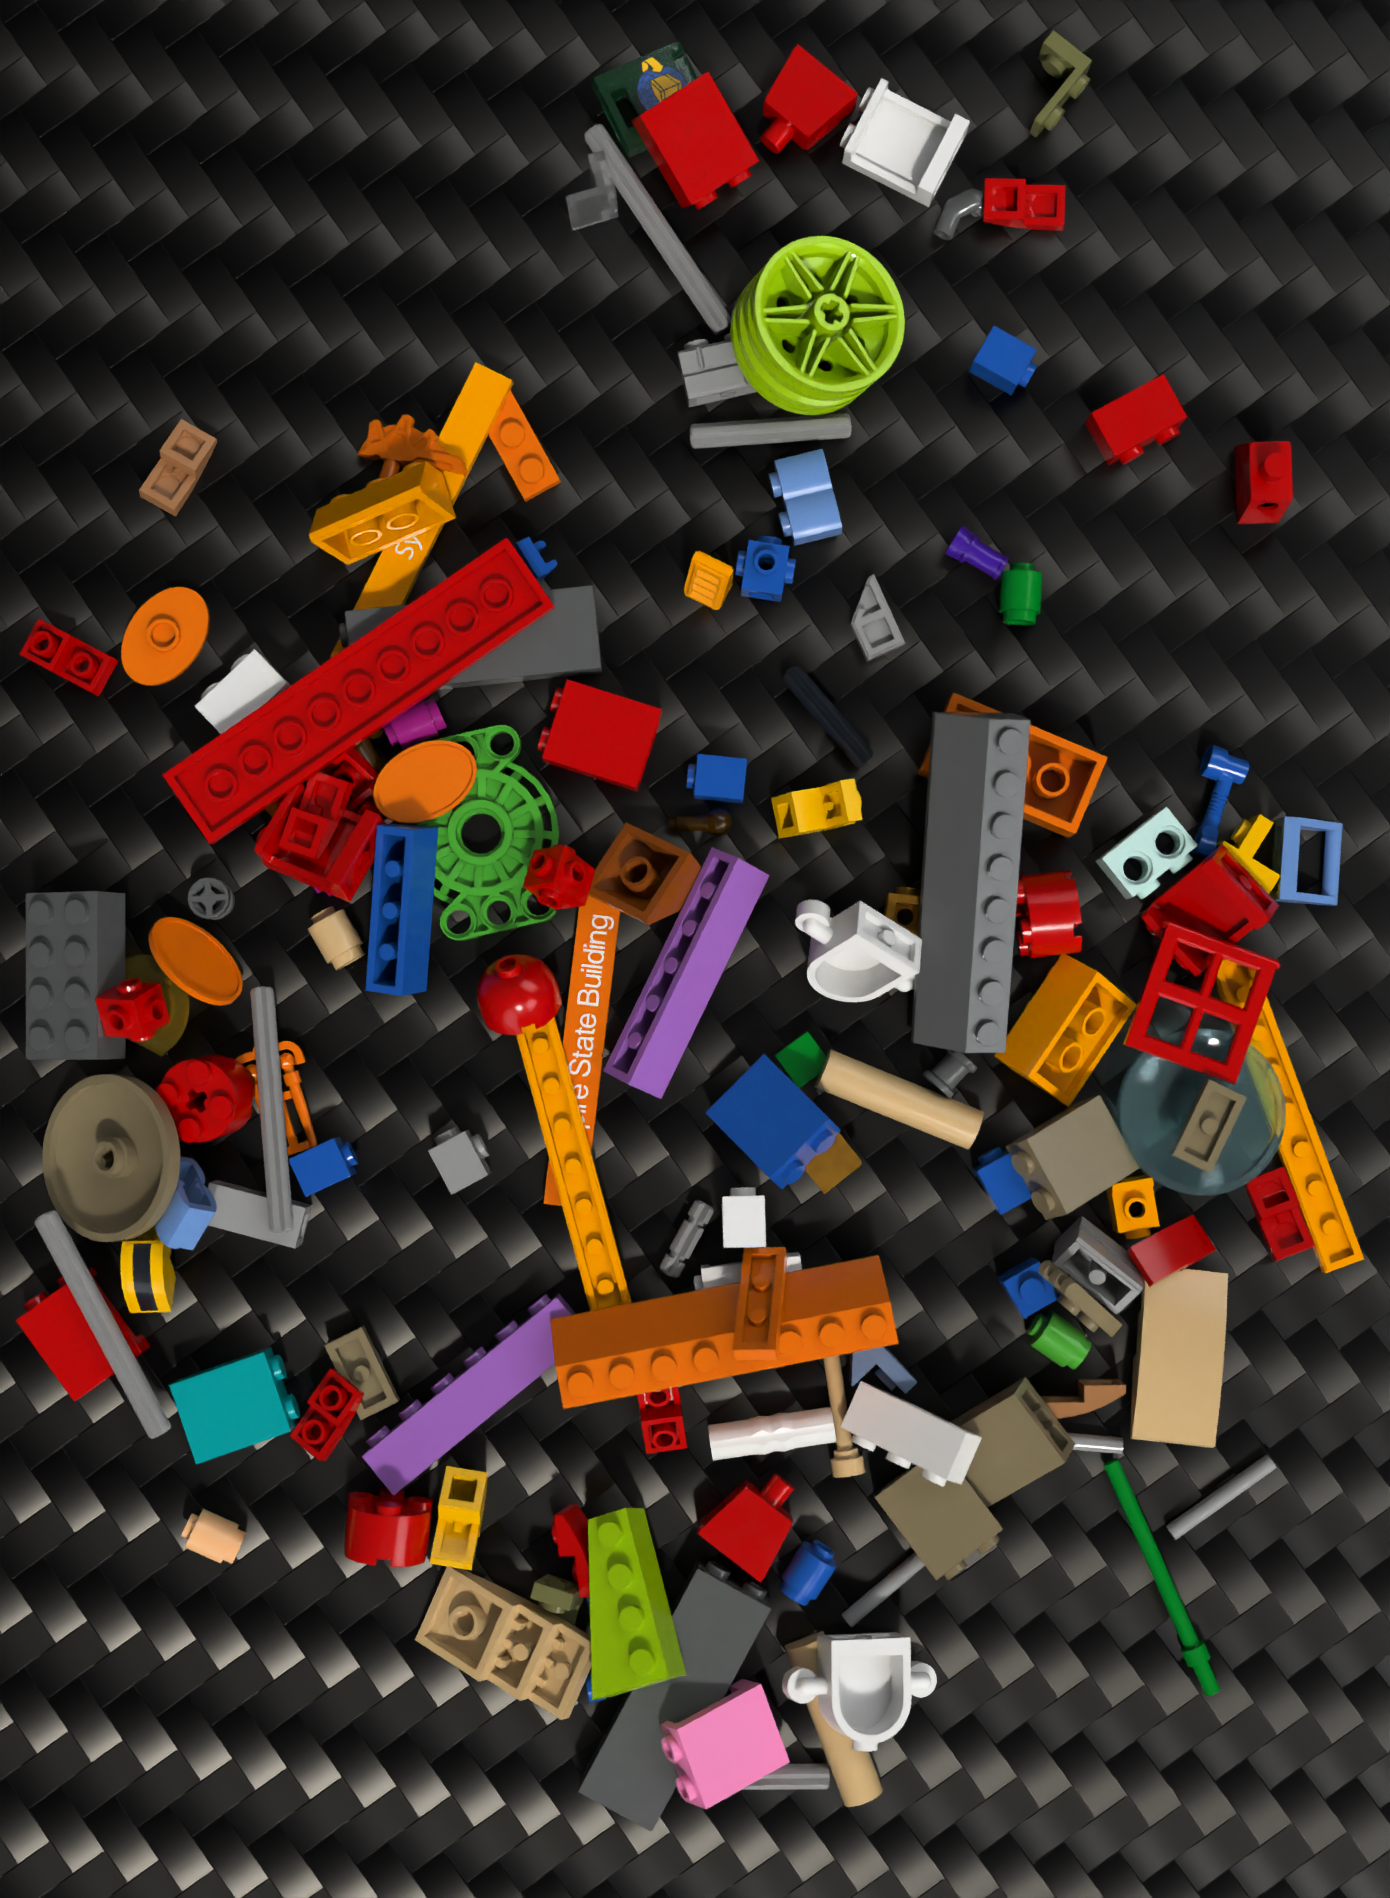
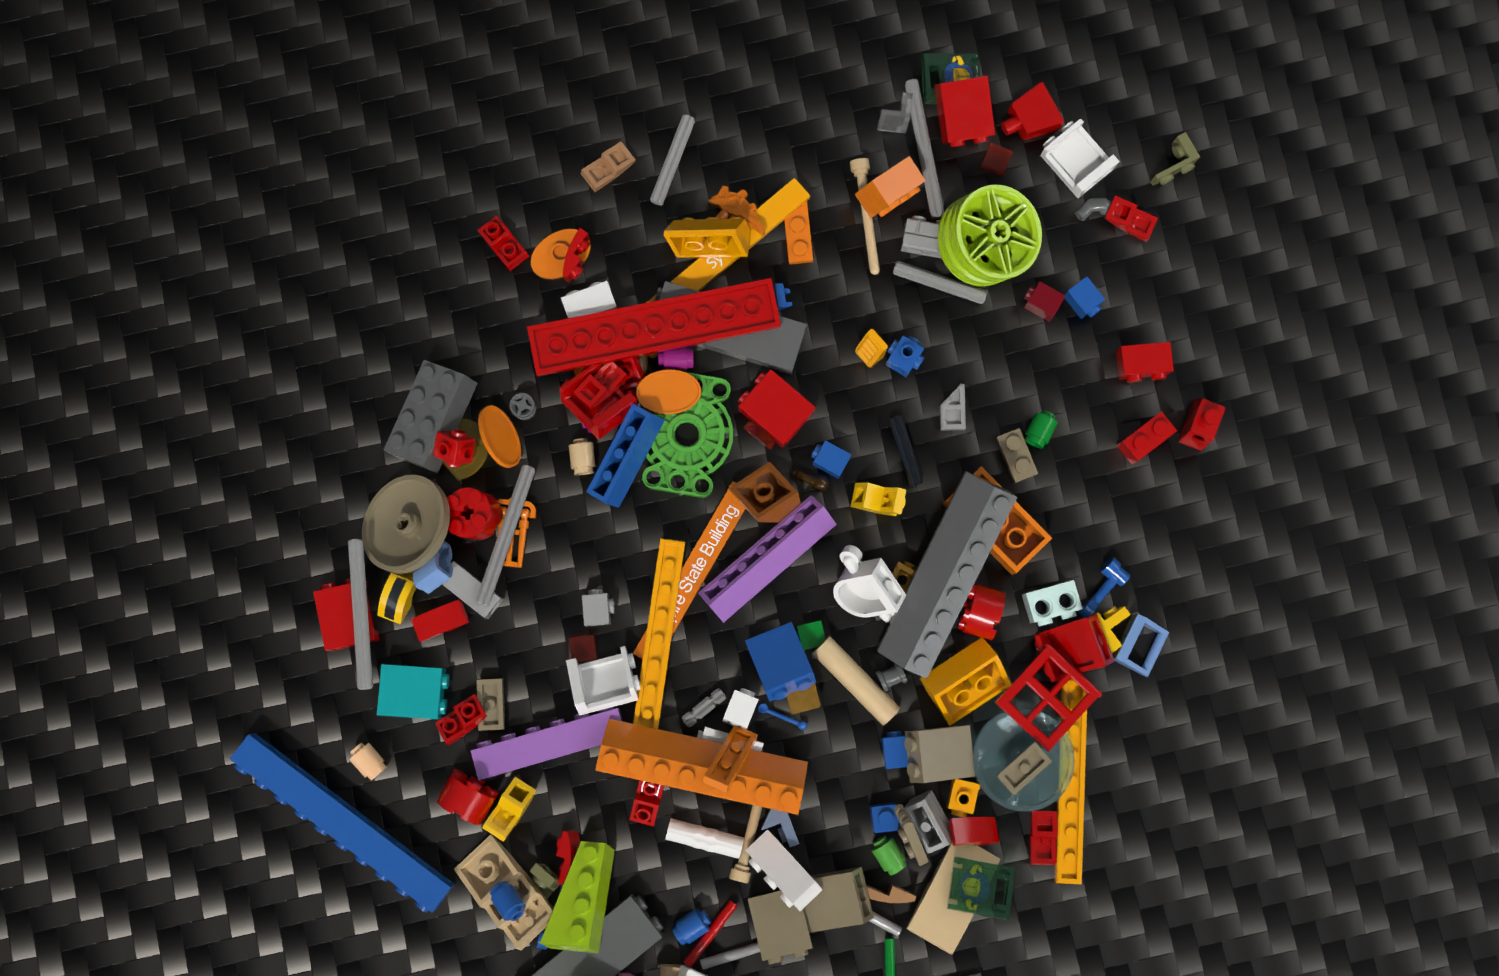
camera: 15 degrees right, 5 degrees down
blue brick [288,1136,358,1197] -> none
red cylinder [477,954,562,1035] -> none
red brick [523,844,595,910] -> none
red torso [698,1473,794,1583] -> none
medium blue brick [768,449,842,546] -> none
dark purple pin [945,525,1009,580] -> none
none -> blue brick [230,734,455,913]
none -> red slope [411,599,470,642]
none -> blue brick [490,881,526,921]
none -> red slope [563,228,590,283]
none -> white panel [566,646,641,715]
none -> clear red tile [569,635,597,662]
none -> light grey axle [650,114,695,206]
none -> red bar [683,900,738,968]
none -> clear red tile [744,422,776,450]
none -> blue hinge [758,703,807,730]
none -> tan piece [850,158,880,275]
none -> orange brick [855,156,926,218]
none -> clear green container [947,857,1016,921]
none -> clear red tile [981,143,1013,176]
none -> dark tan plate [995,428,1038,484]
none -> dark red brick [1024,282,1065,322]
none -> red brick [1116,411,1177,464]

